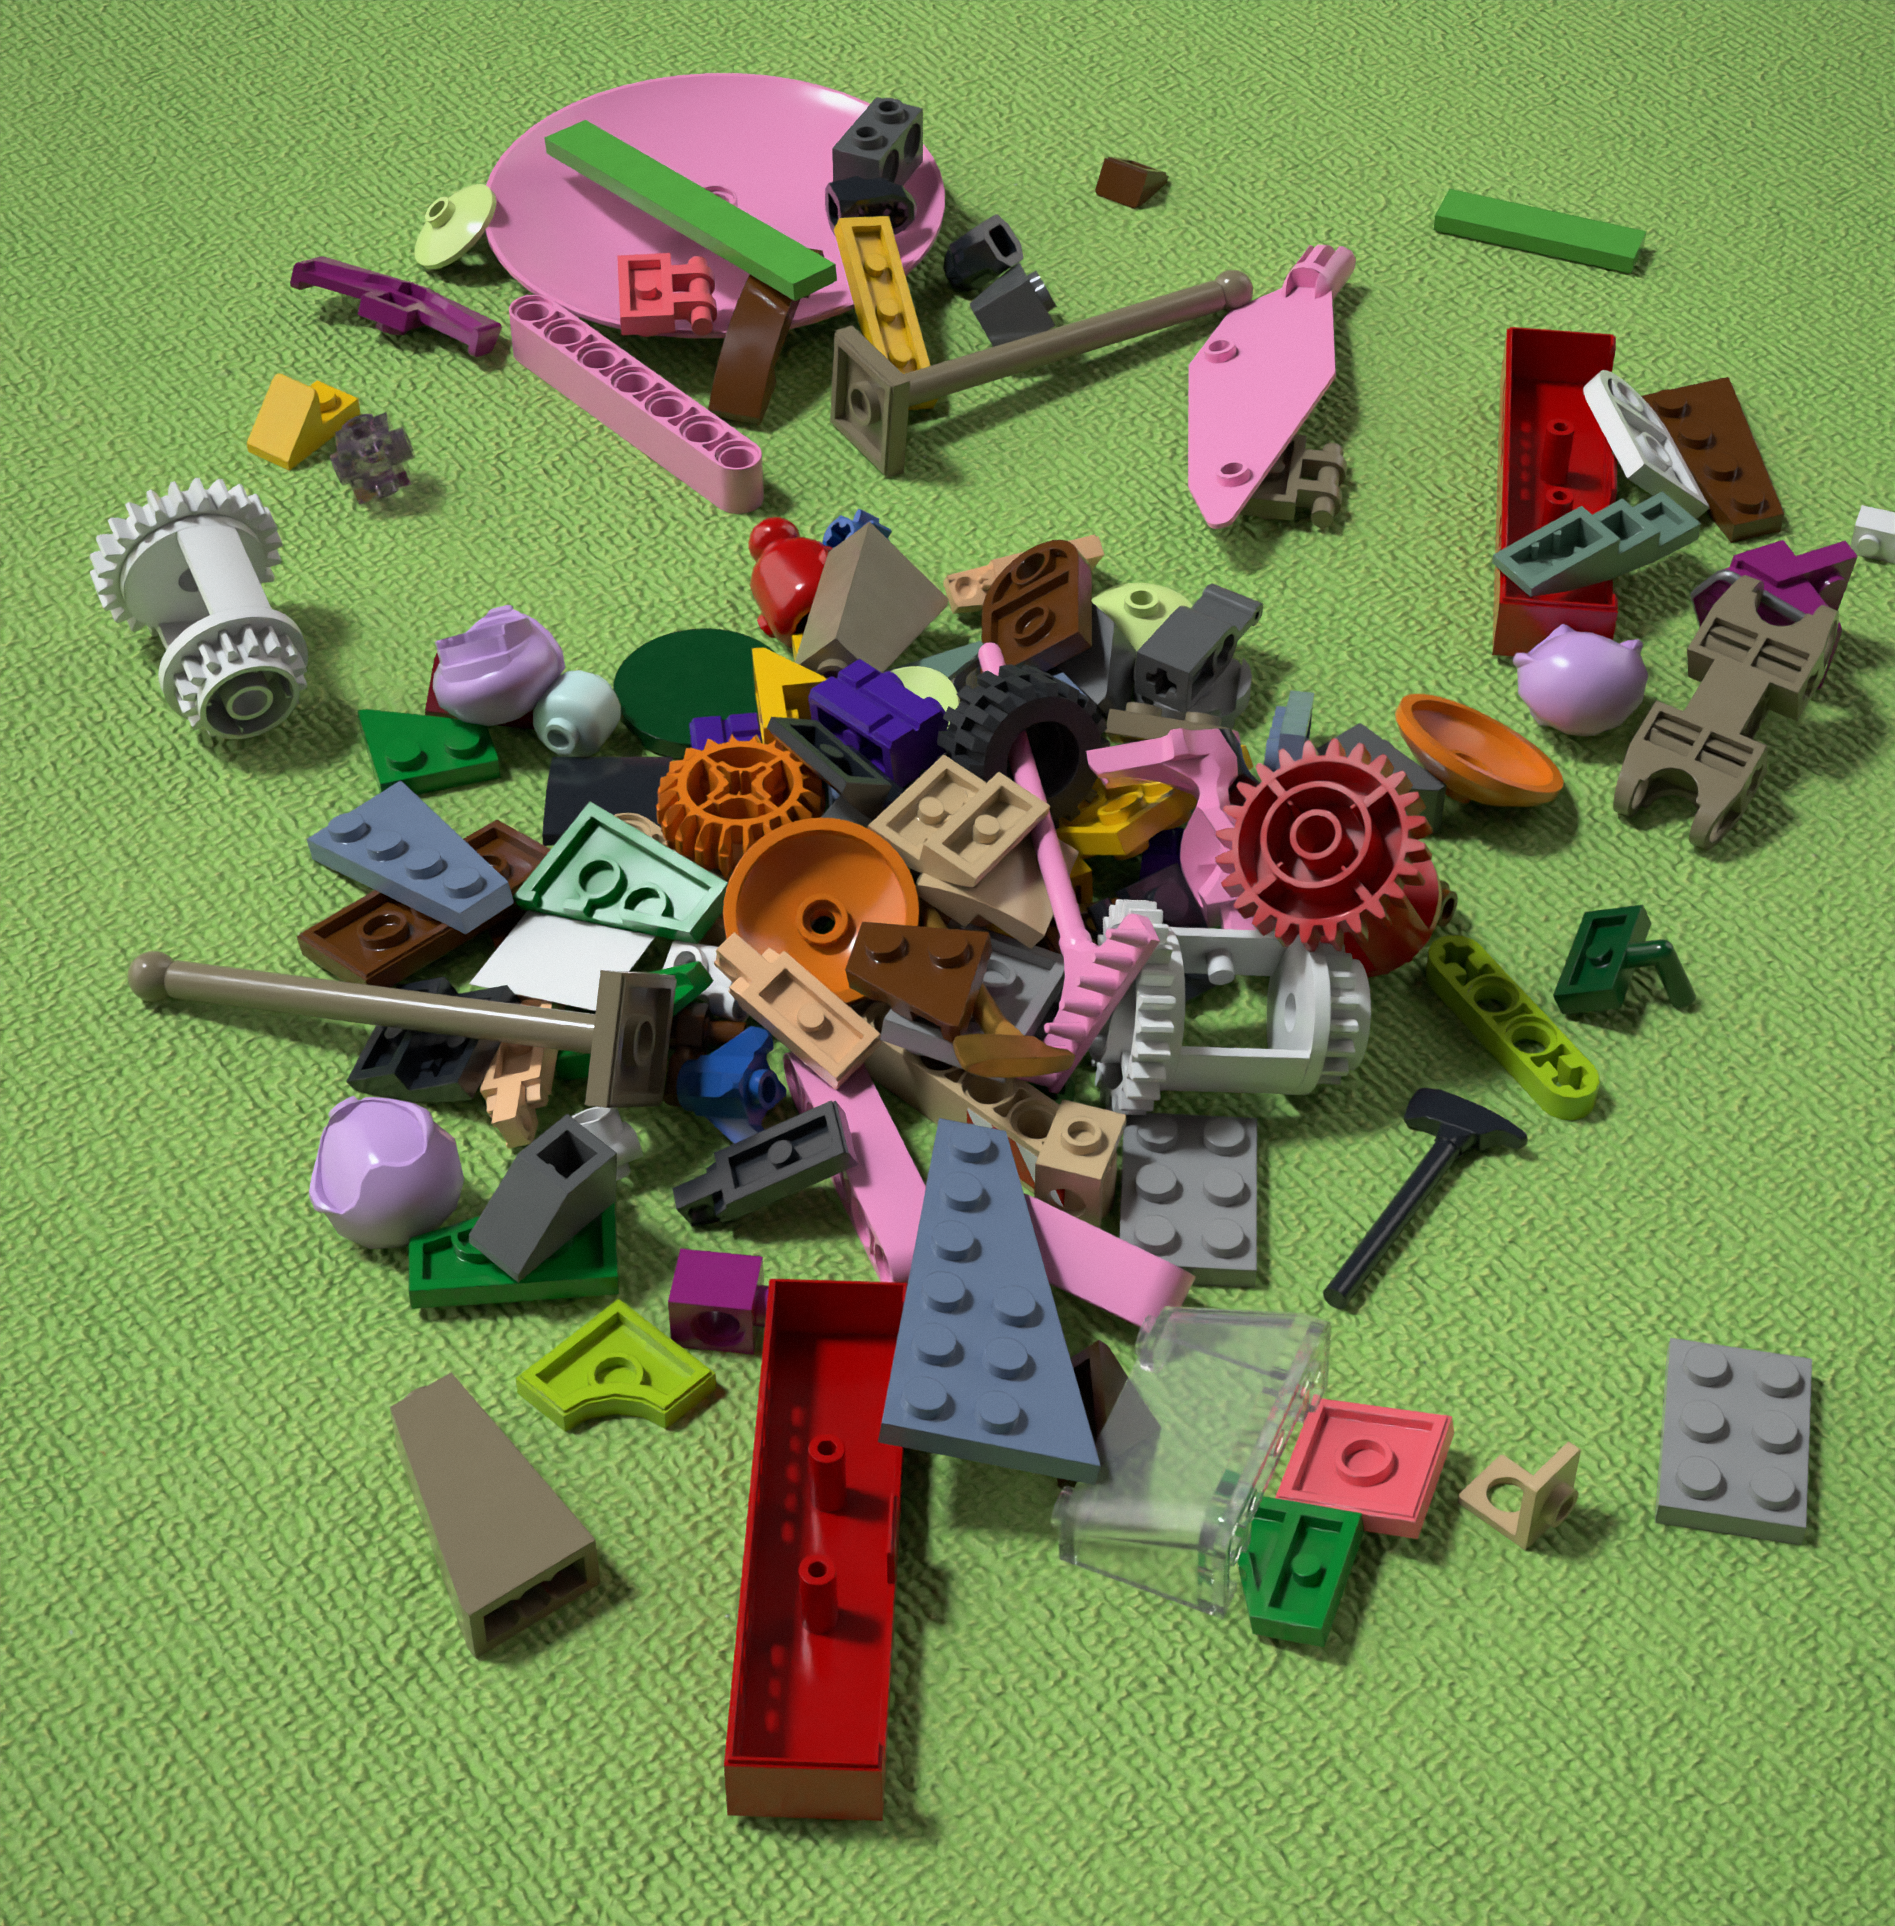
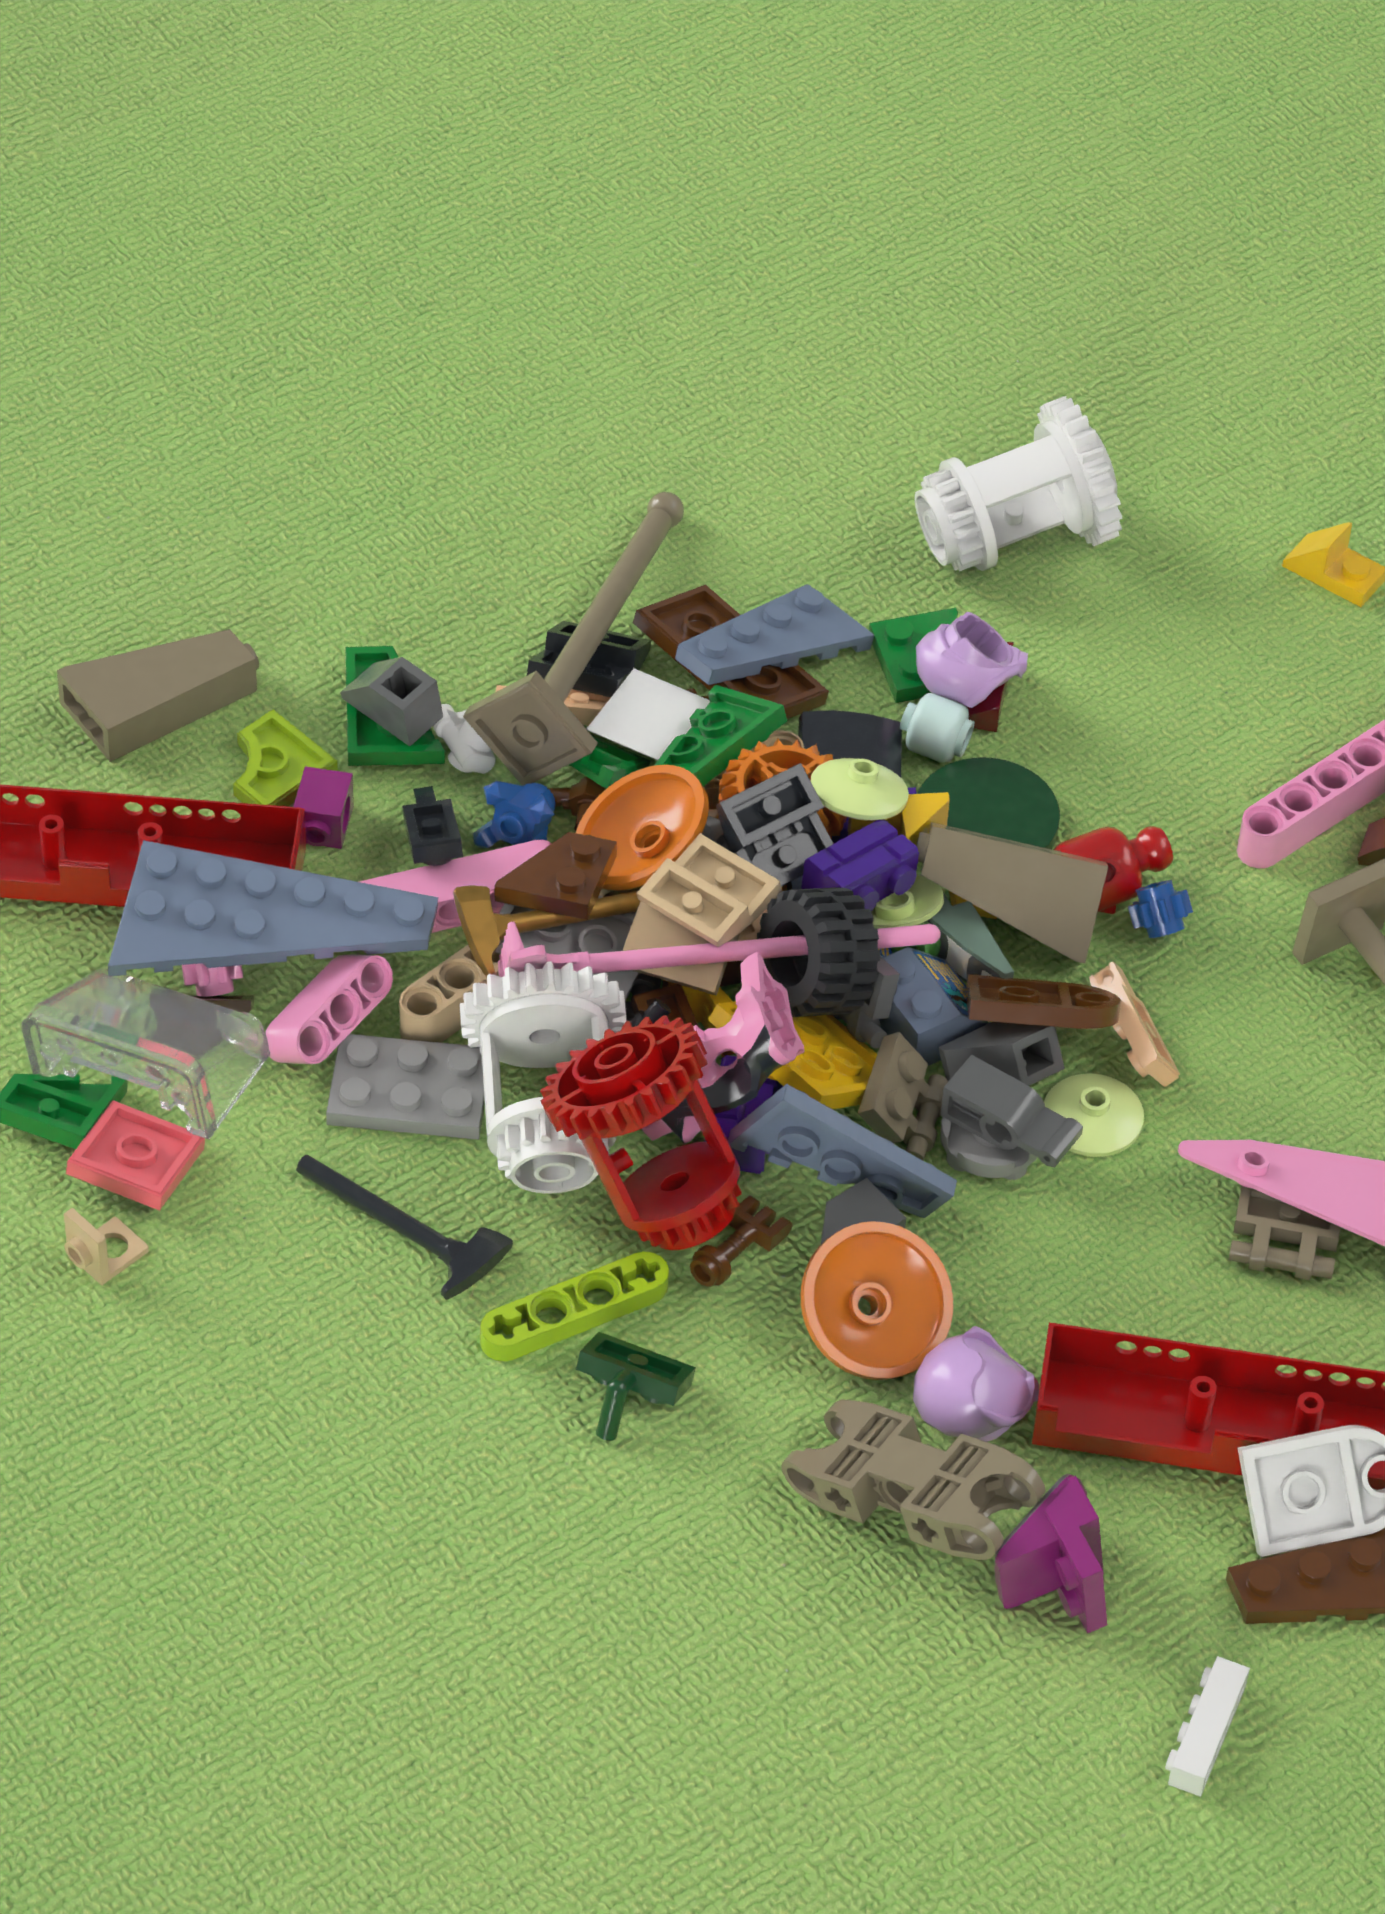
camera: 90 degrees right, 5 degrees up
lavender helmet [309,1096,464,1249] -> none
brick [330,412,415,505] -> none
light nougat hinge [714,932,882,1090] -> none
tan bracket [1034,1100,1126,1229] -> none
sand green slope [1492,491,1701,597] -> none
light grey plate [1655,1338,1812,1545] -> none
none -> yellowish green dish [810,758,909,820]

